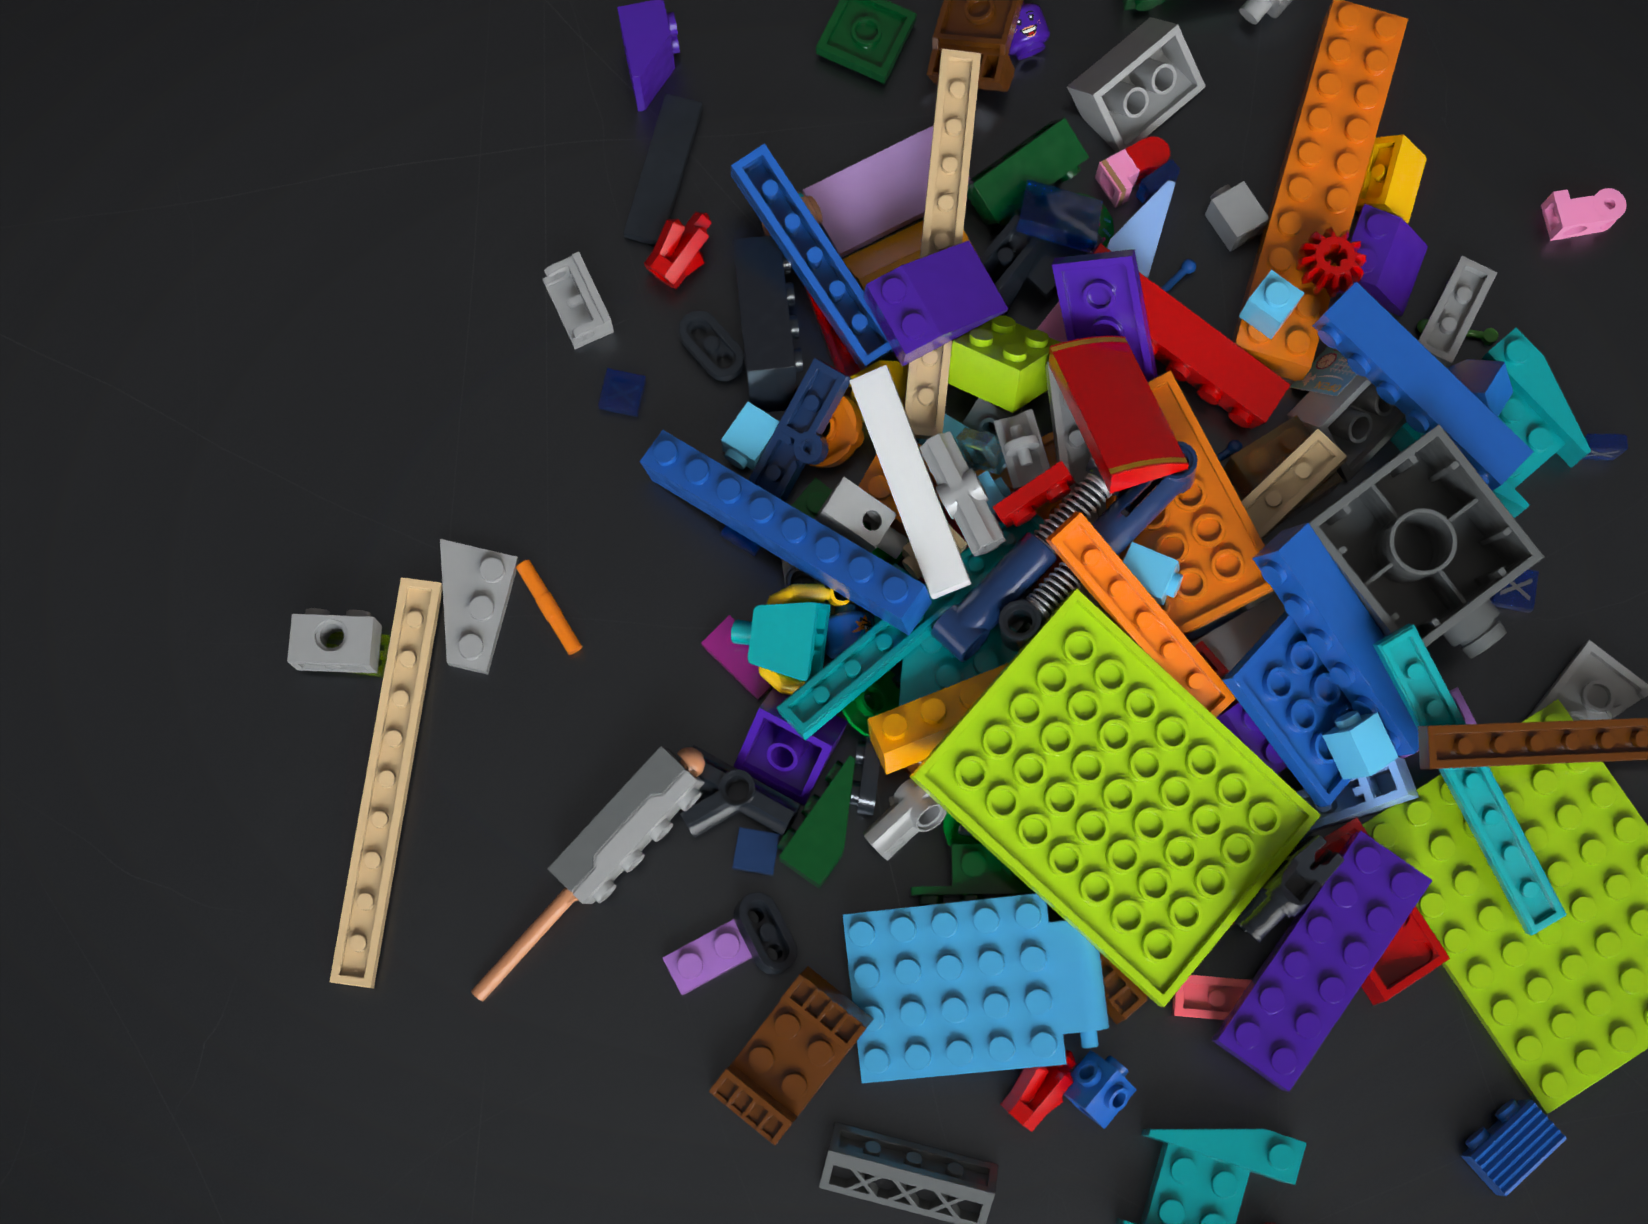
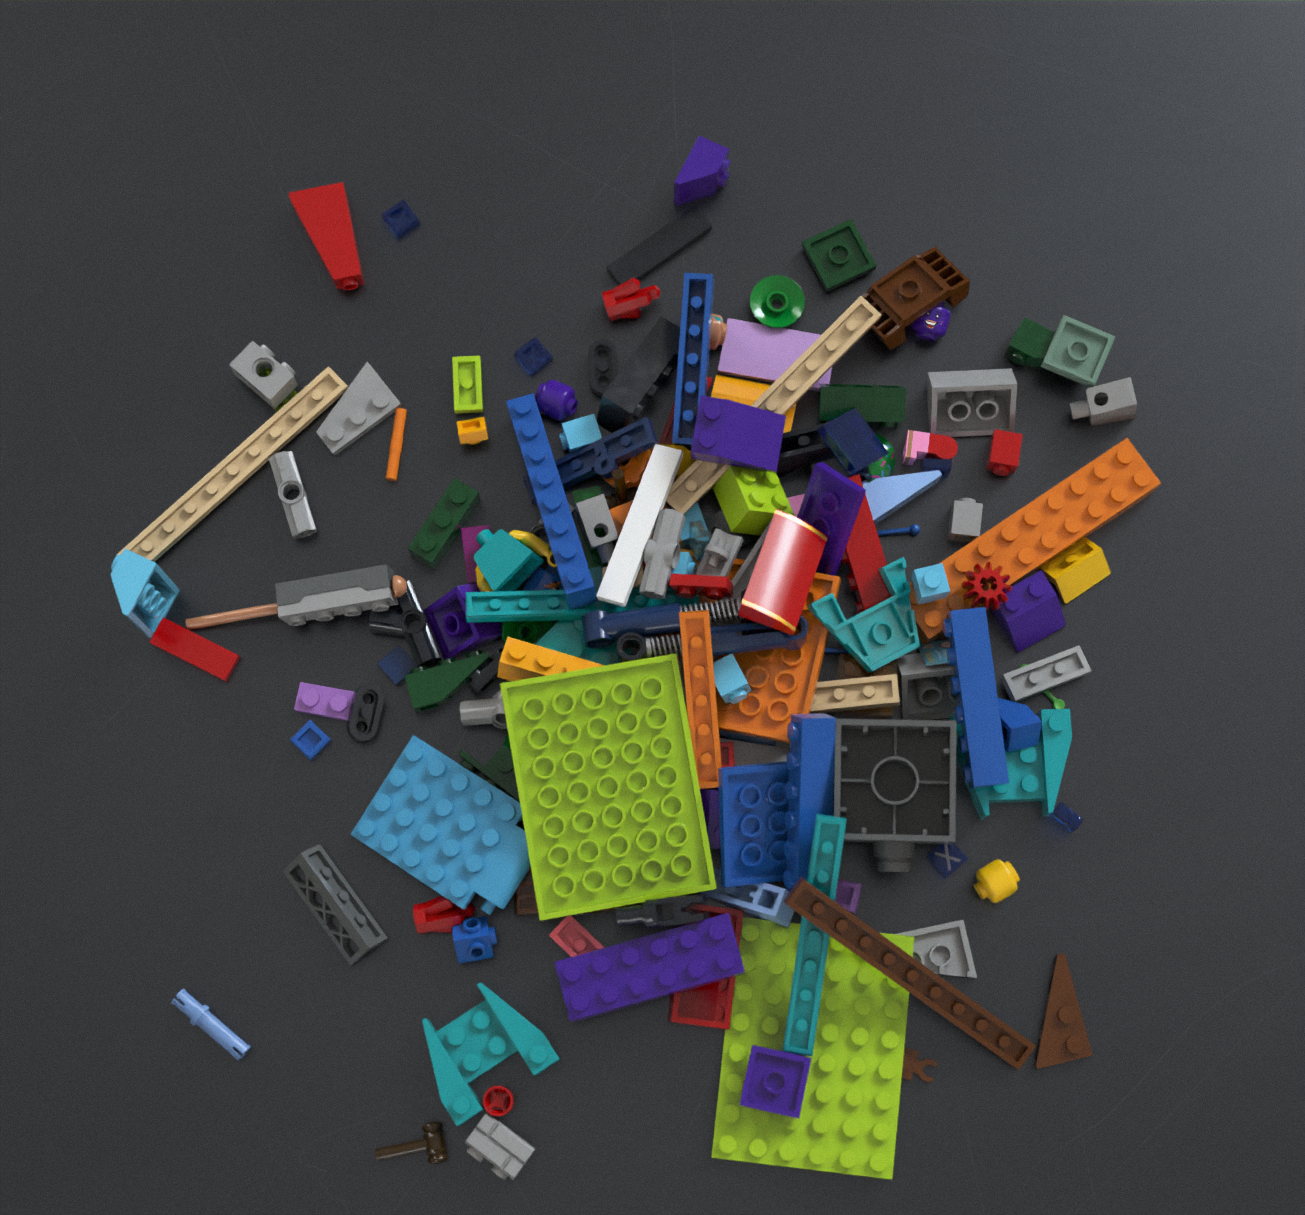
camera: 40 degrees right, 0 degrees up
light grey hinge [543,251,614,349] -> none
reddish brown plate [709,966,874,1146] -> none
medium azure brick [1322,711,1398,780] -> none
blue brick [1461,1099,1567,1196] -> none
bright pink leg [1541,188,1626,241] -> none
none -> medium azure slope [110,549,180,639]
none -> red tile [149,617,240,682]
none -> light grey piece [269,451,317,539]
none -> red slope [288,182,364,290]
none -> blue tile [290,720,332,761]
none -> clear blue tile [381,199,420,239]
none -> dark green brick [408,478,481,571]
none -> lime plate [452,355,483,414]
none -> light orange plate [457,417,488,445]
none -> dark purple head [535,380,578,421]
none -> dark brown piece [605,469,638,510]
none -> dark purple plate [740,1045,811,1119]
none -> green dish [750,275,805,328]
none -> teal wing [807,557,920,673]
none -> yellow head [974,859,1020,903]
none -> red brick [986,429,1023,476]

